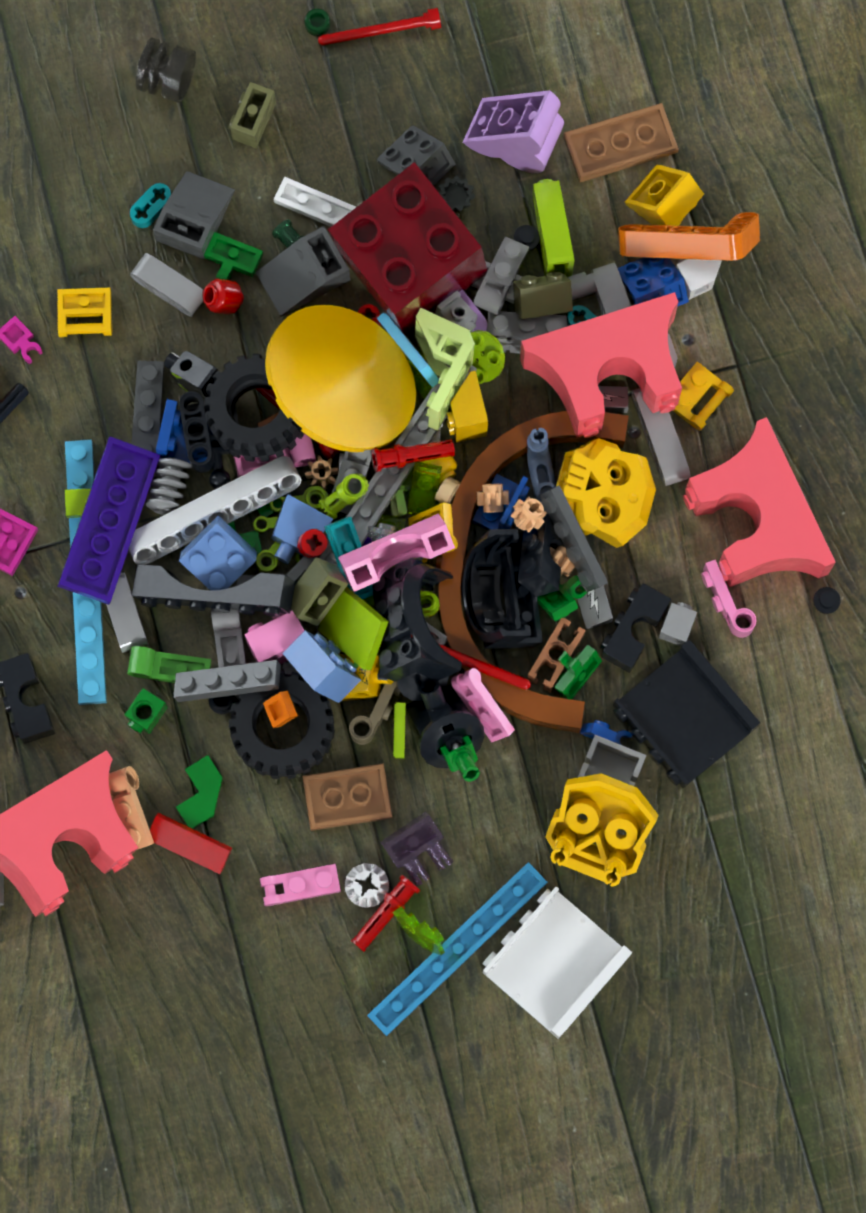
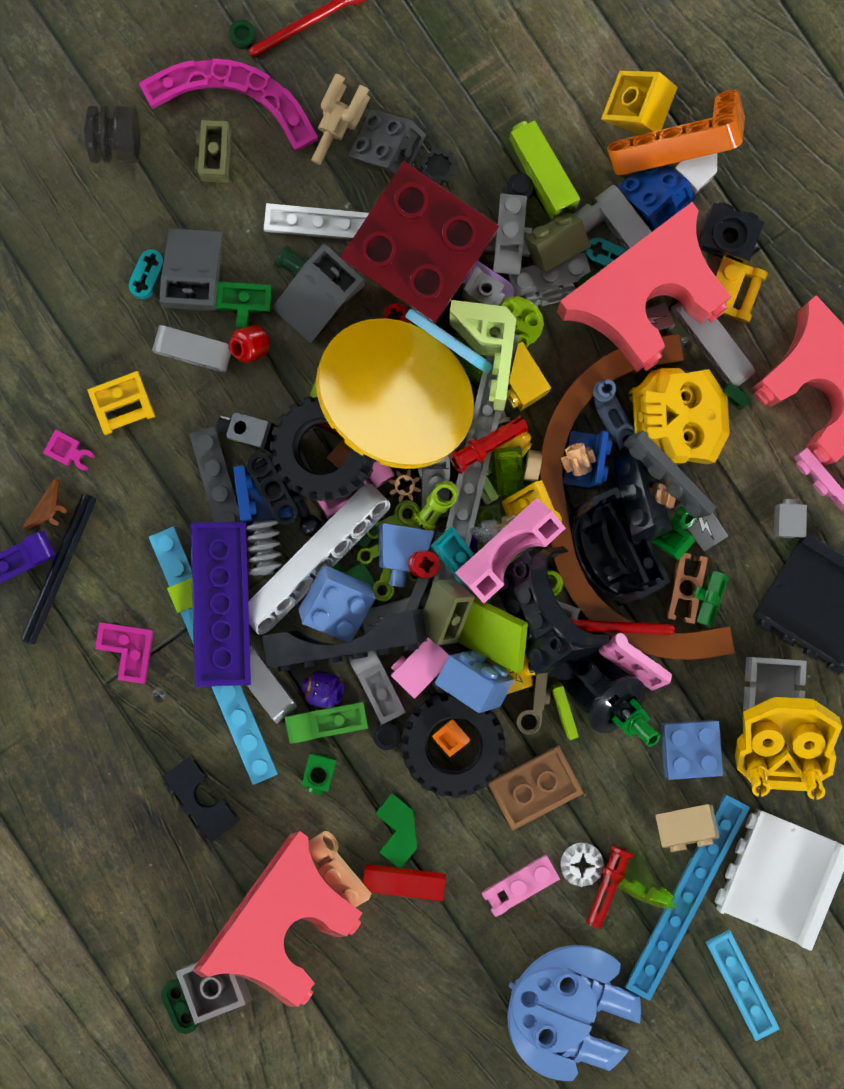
camera: 20 degrees left, 10 degrees up
plate [173,660,281,702] -> none
clear purple brick [380,811,453,887] -> none
lavender brick [462,91,564,173] -> none
light nougat gear [511,497,547,532] -> none
medium nougat tile [563,103,679,183] -> none
blue plate [579,720,632,745] -> none
black arch [600,583,671,673] -> none
none -> dark pink plate [138,58,318,152]
none -> dark purple head [302,671,344,709]
none -> tan plant [311,74,370,165]
none -> medium blue piece [507,945,641,1081]
none -> tan brick [656,804,720,852]
none -> medium blue brick [660,719,723,780]
none -> black brick [698,202,764,265]
none -> medium azure tile [705,930,780,1041]
none -> dark green tile [723,383,751,411]

